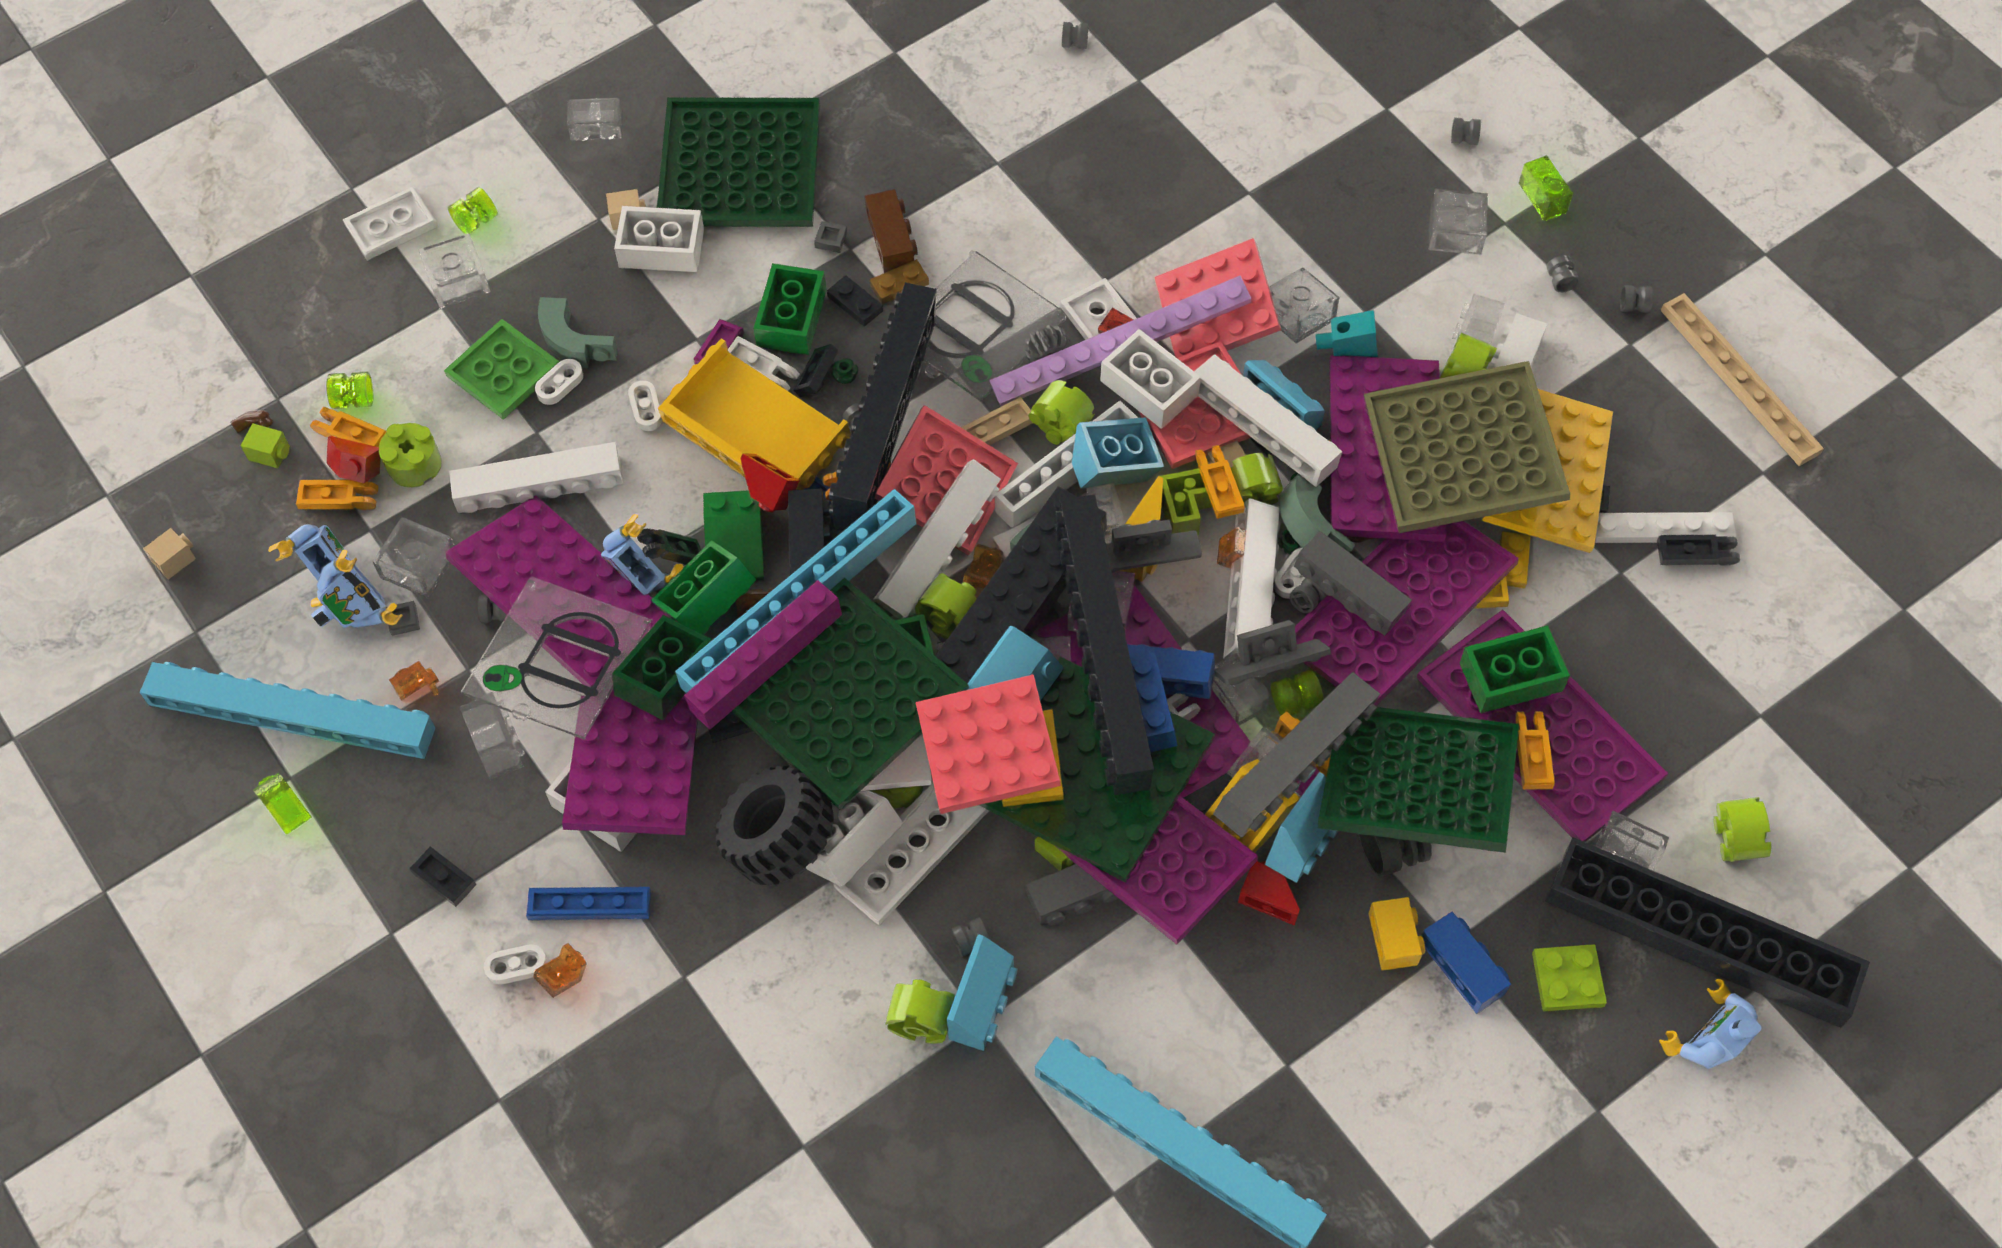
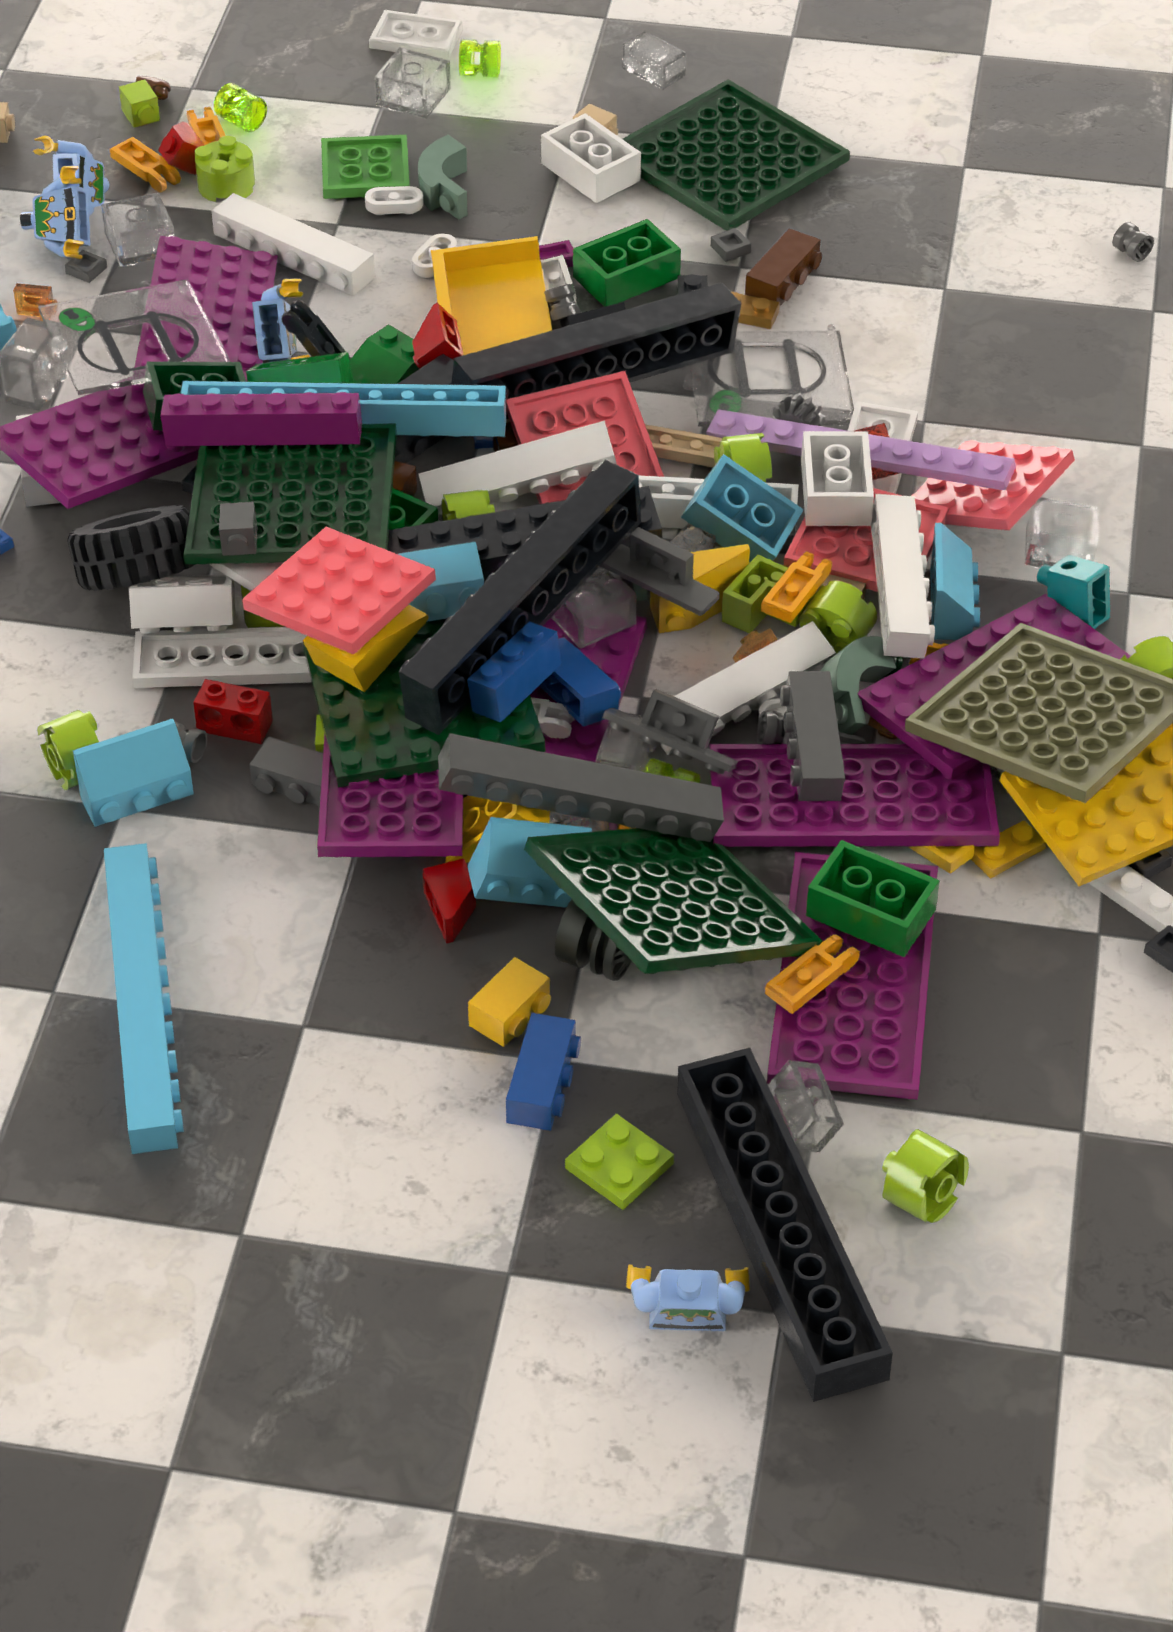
camera: 45 degrees right, 15 degrees down
none -> red brick [193,679,273,744]
none -> dark grey brick [219,502,258,556]
none -> dark grey wheel [544,284,581,322]

